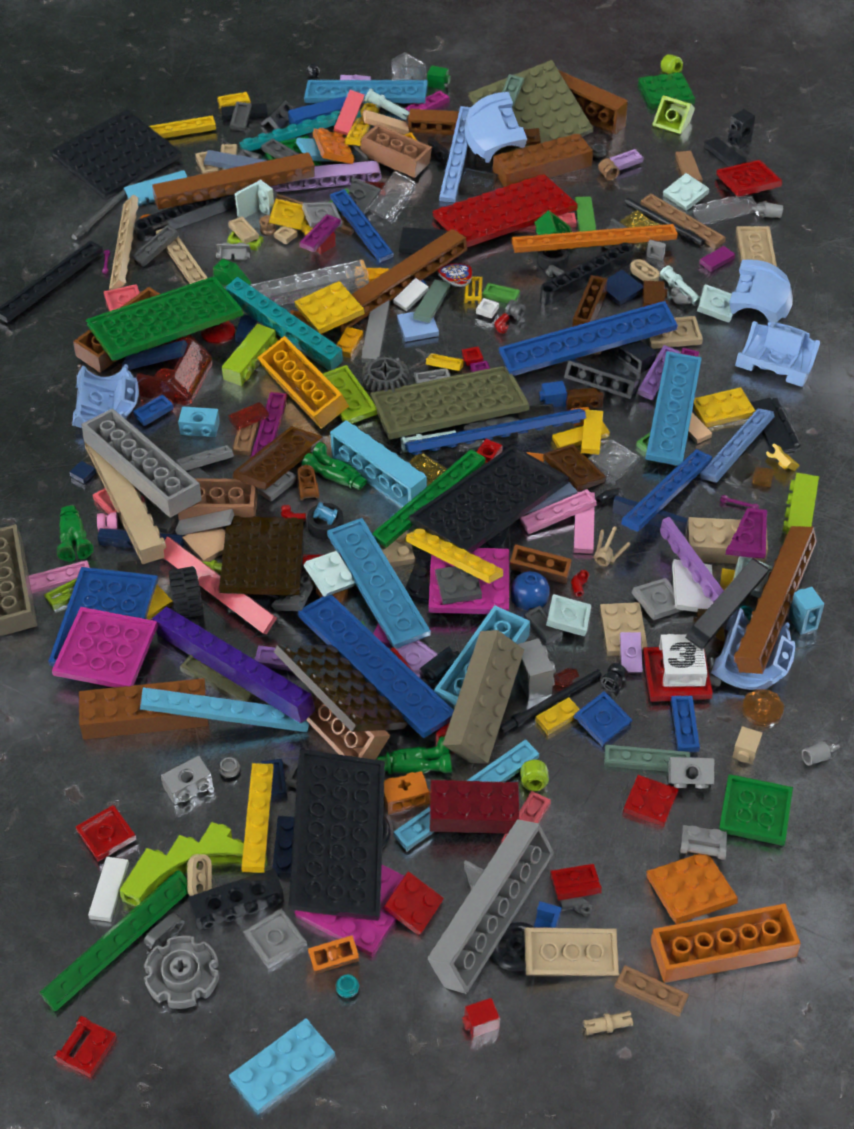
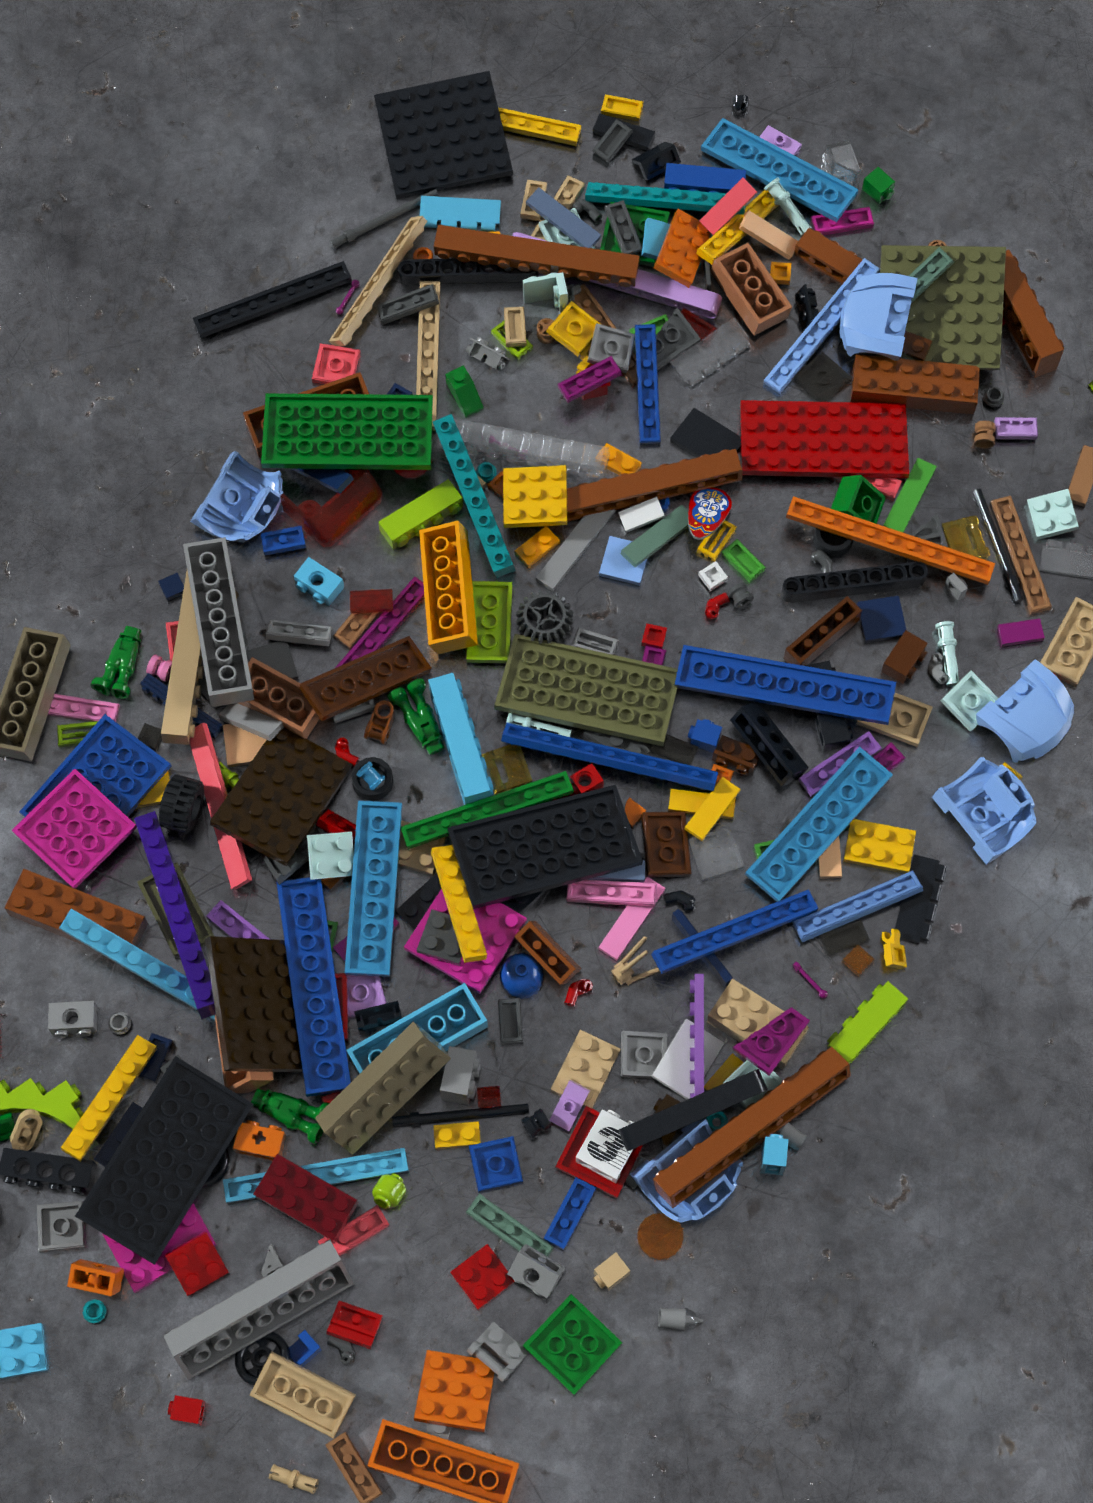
camera: 30 degrees right, 20 degrees up
dark blue tile [235,314,258,342] -> none
tan plate [274,226,297,245] -> none
yellow tile [426,353,464,371] -> none
light aqua plate [546,594,591,636] -> none
tan plate [630,259,659,281] -> none

